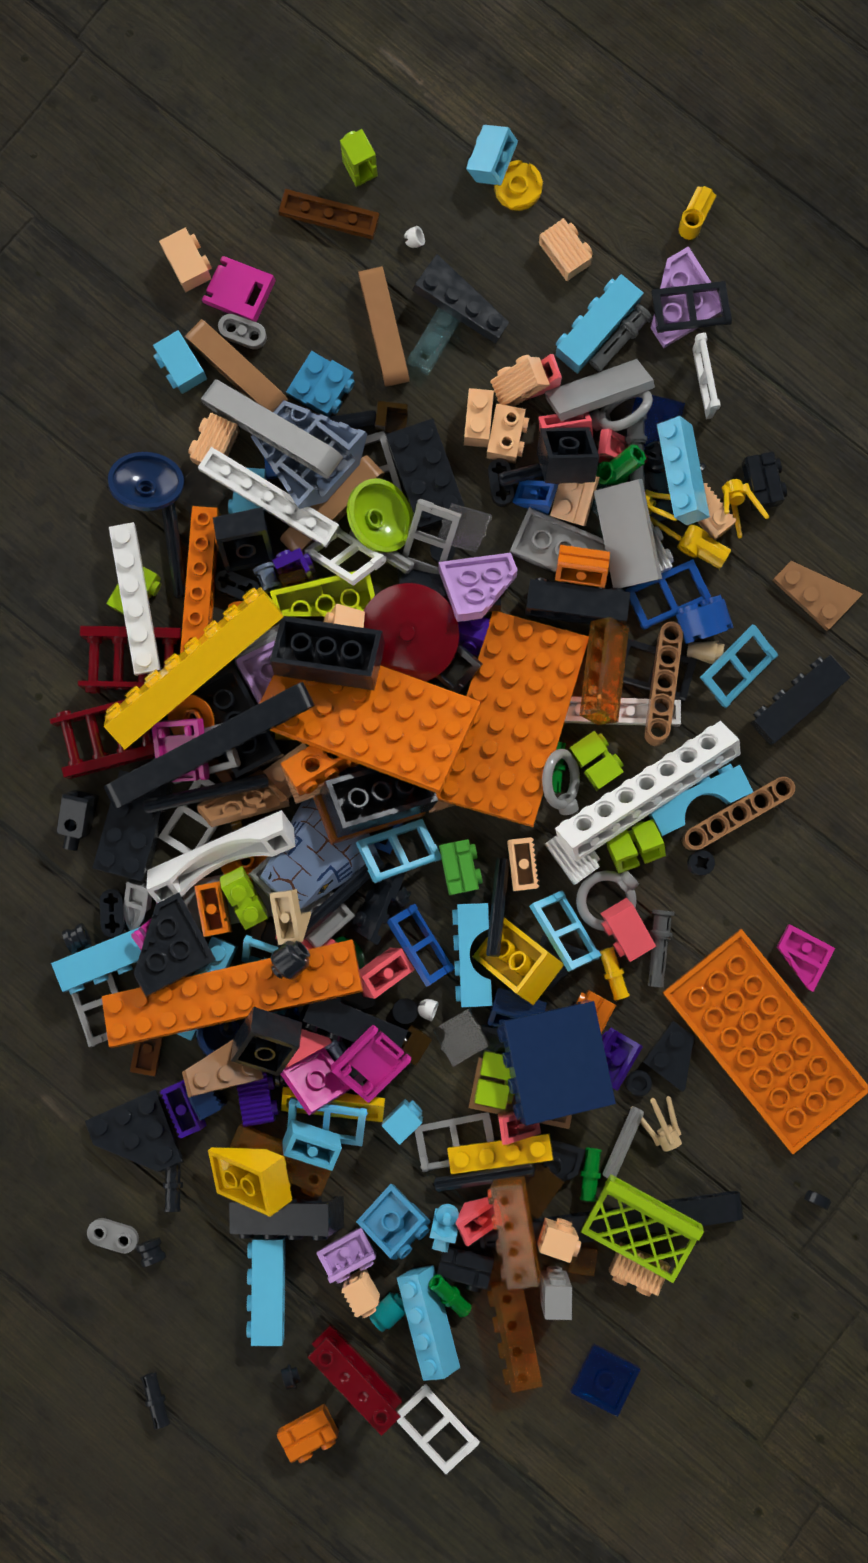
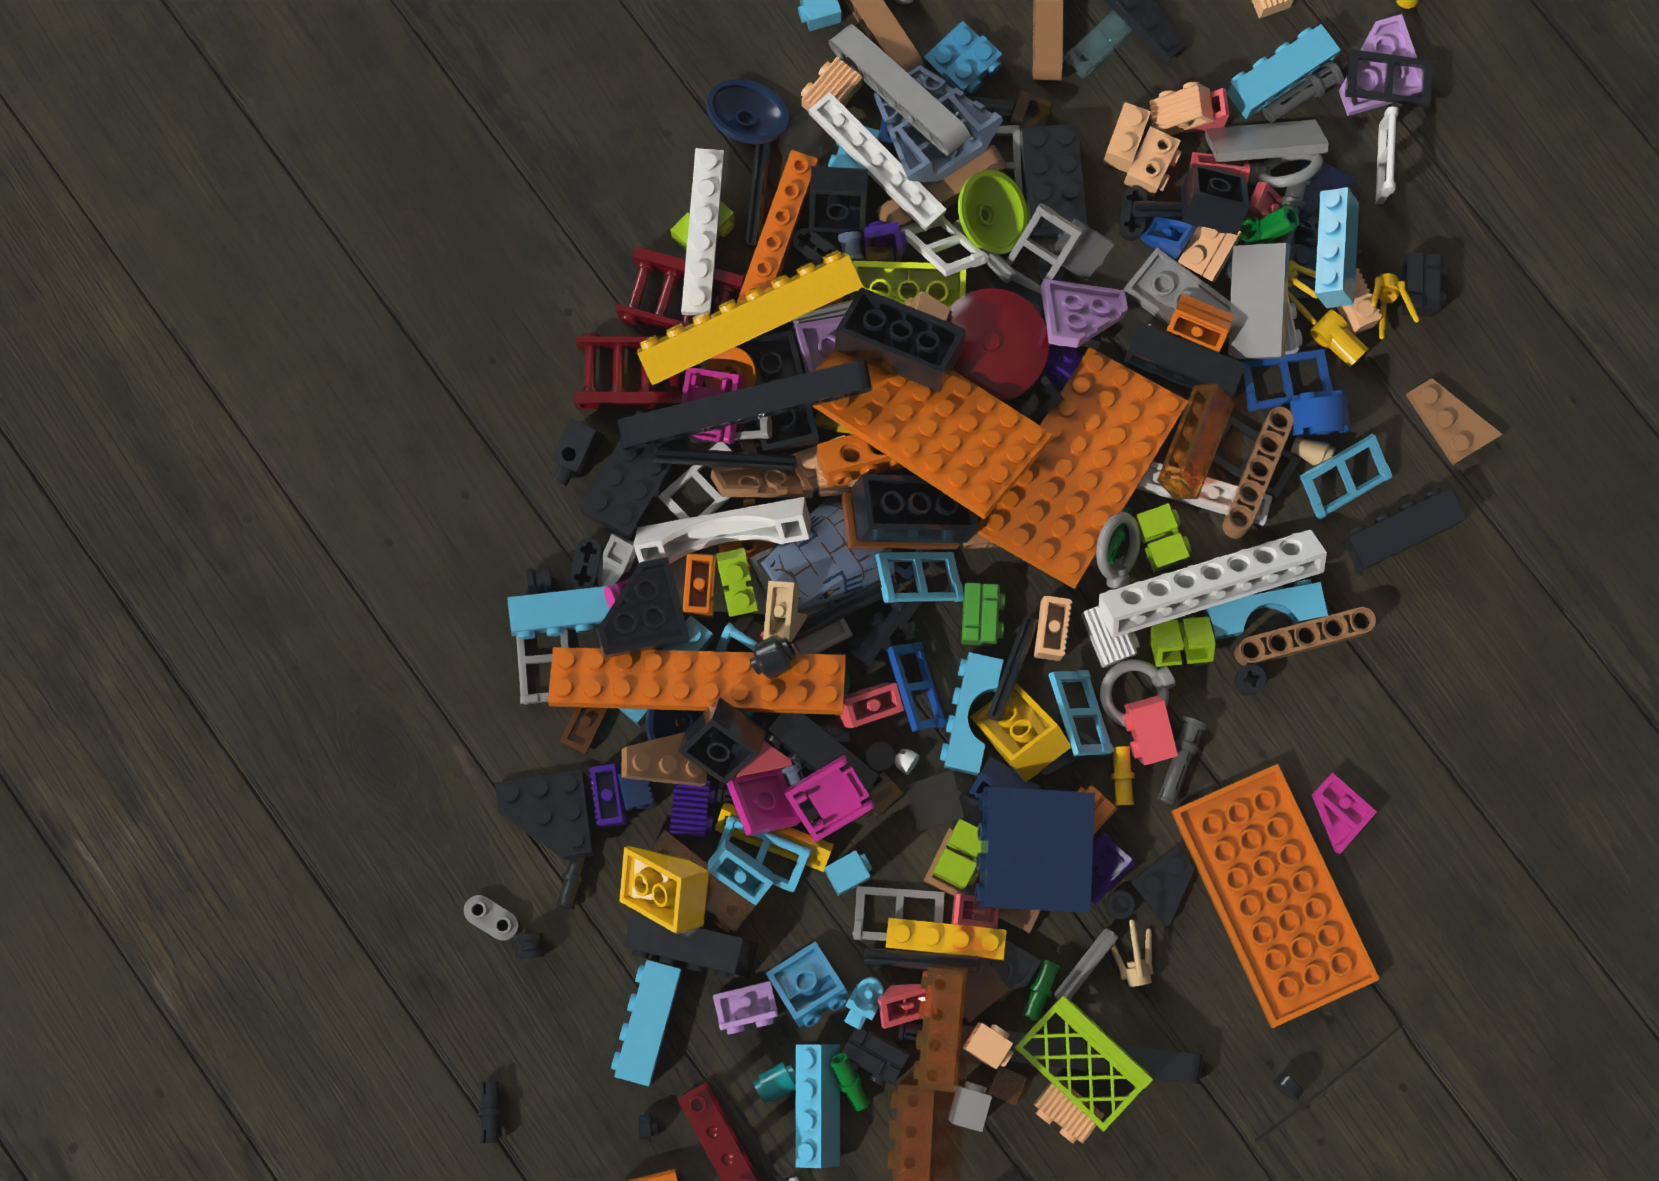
camera: 10 degrees right, 5 degrees down
light nougat brick [341,1269,380,1318] -> none

